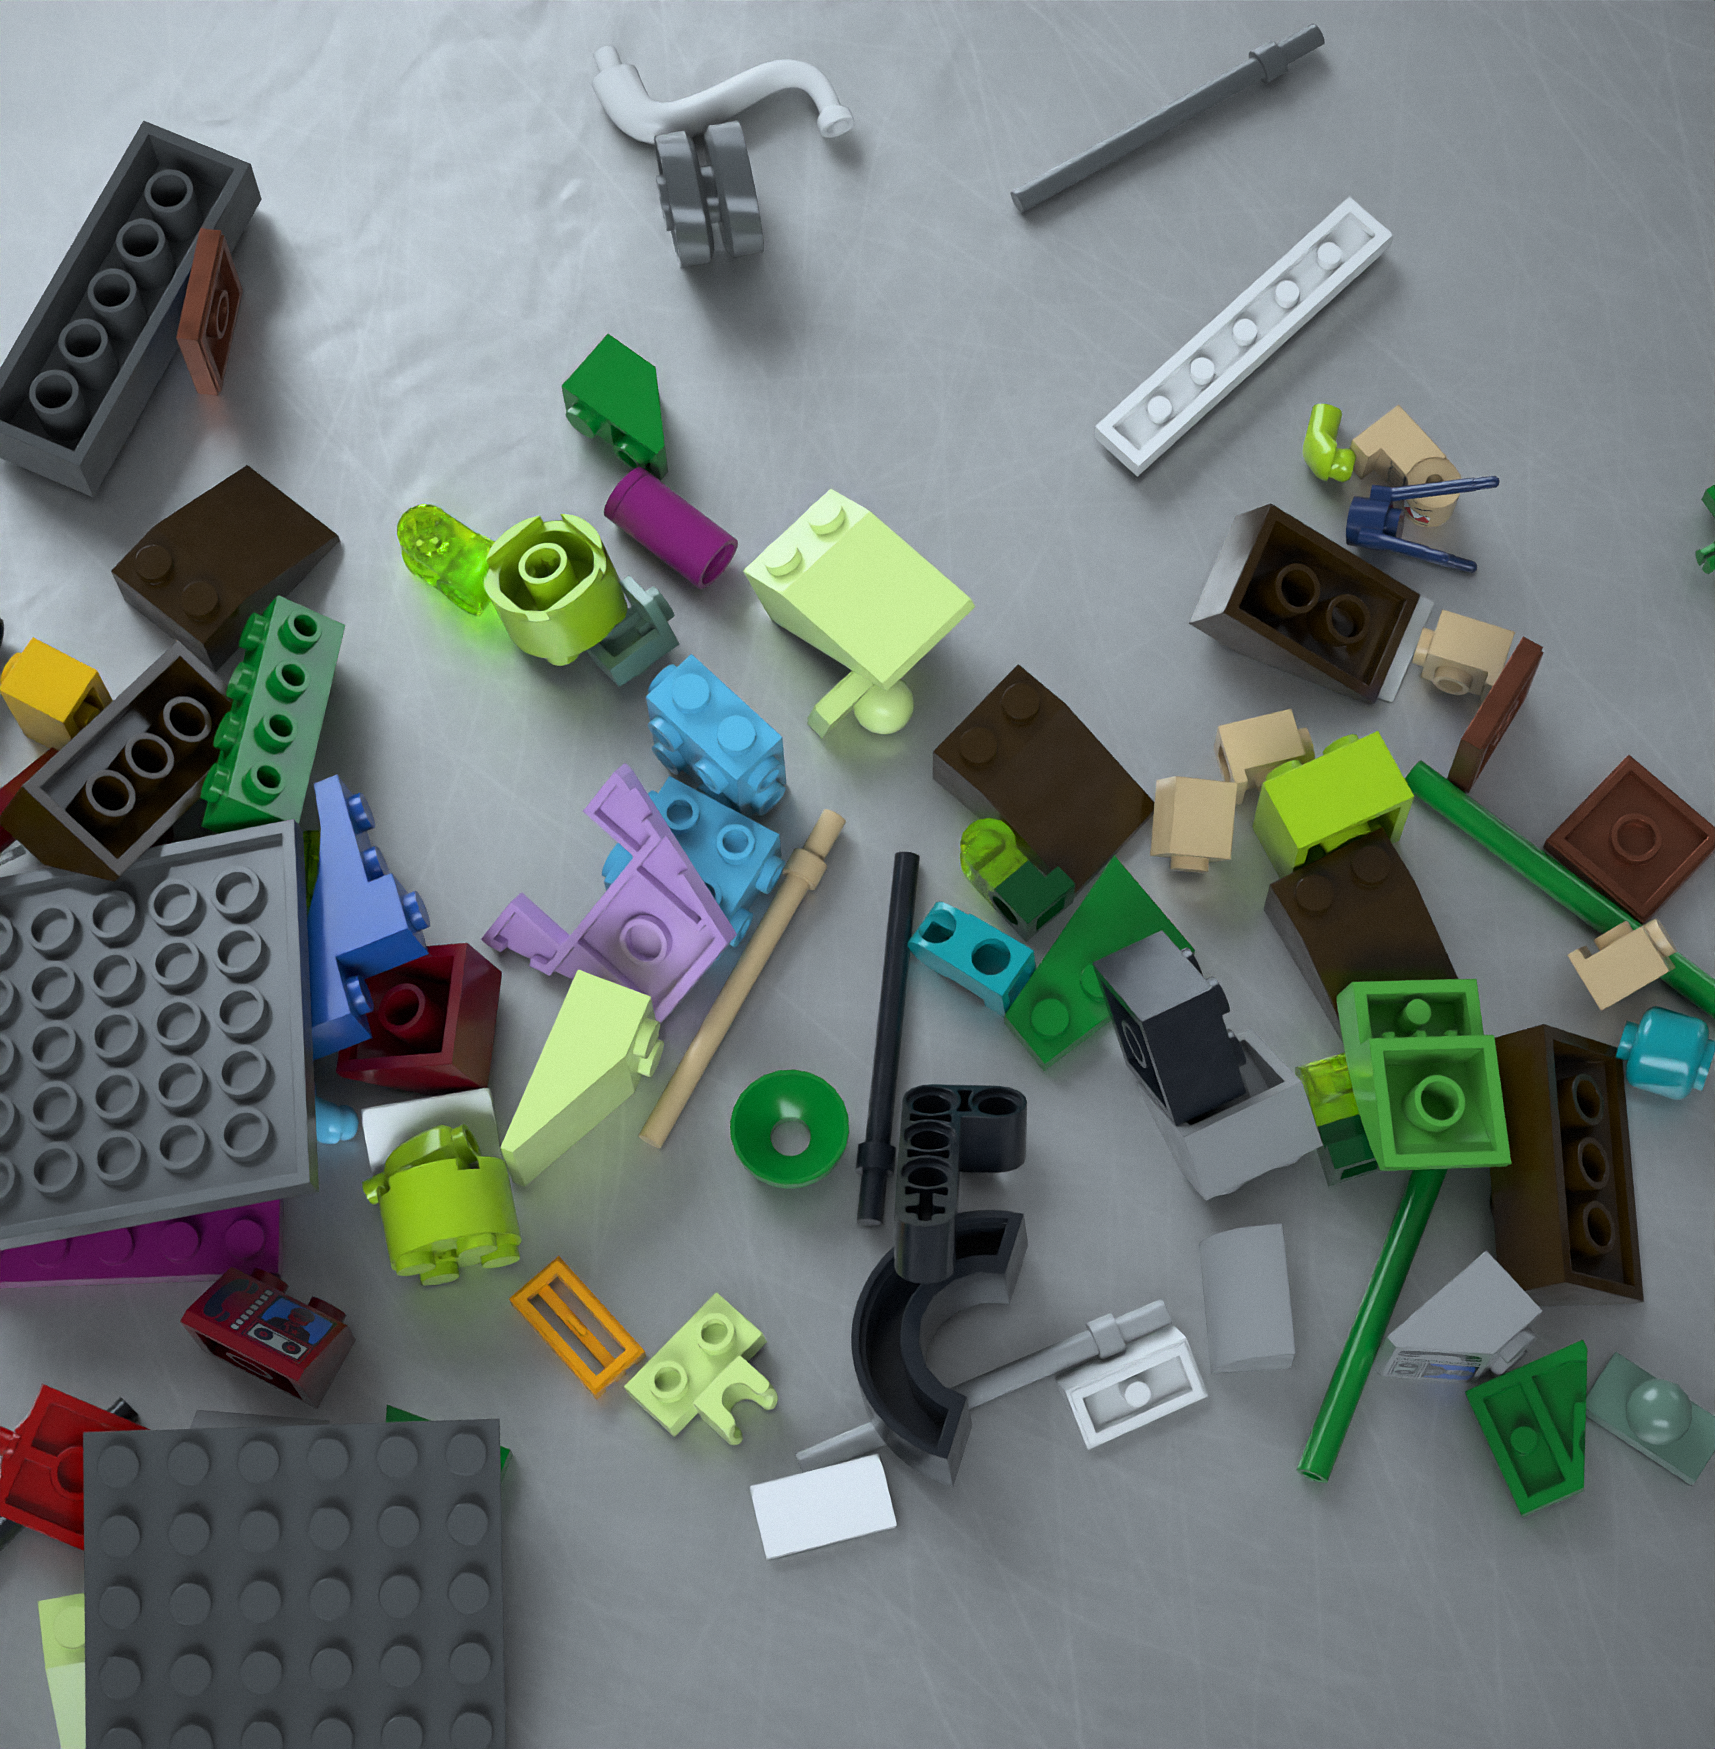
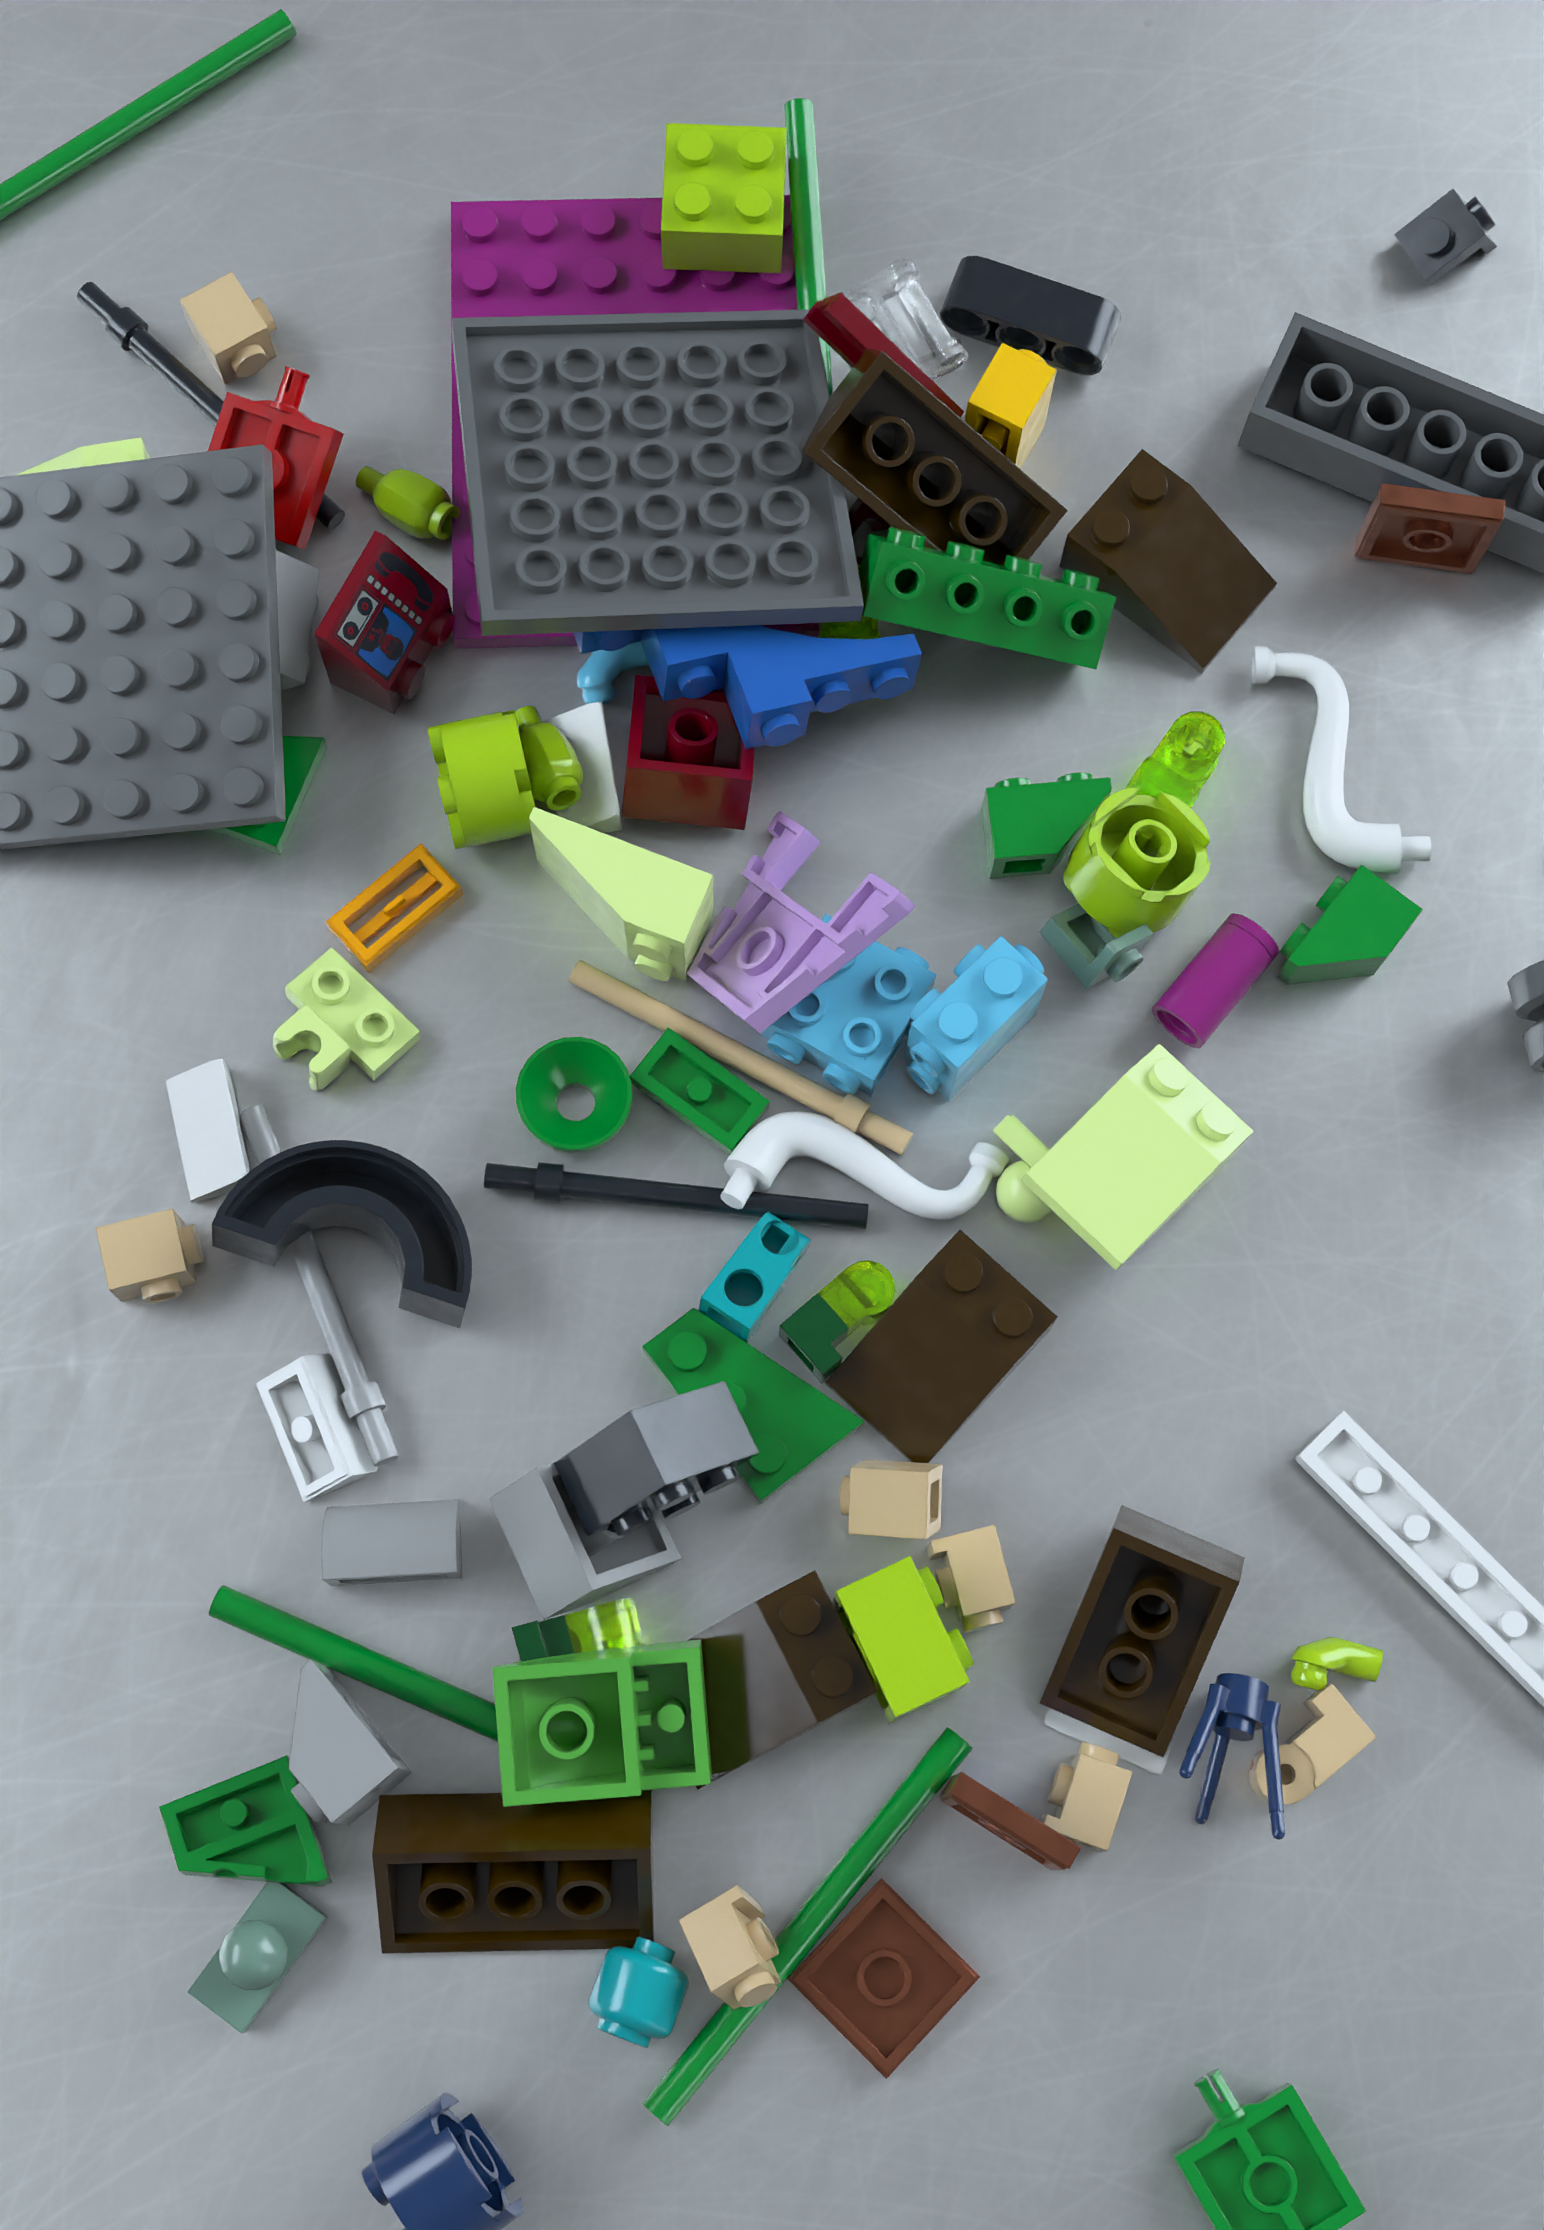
camera: 85 degrees right, 5 degrees up
black beam [894,1084,1027,1284] -> none
none -> tan brick [96,1208,203,1303]
none -> lime plant [356,466,460,540]
none -> green plate [630,1027,770,1155]
none -> white animal [720,1111,1010,1220]
none -> green slope [981,772,1112,879]
none -> white animal [1251,646,1431,874]

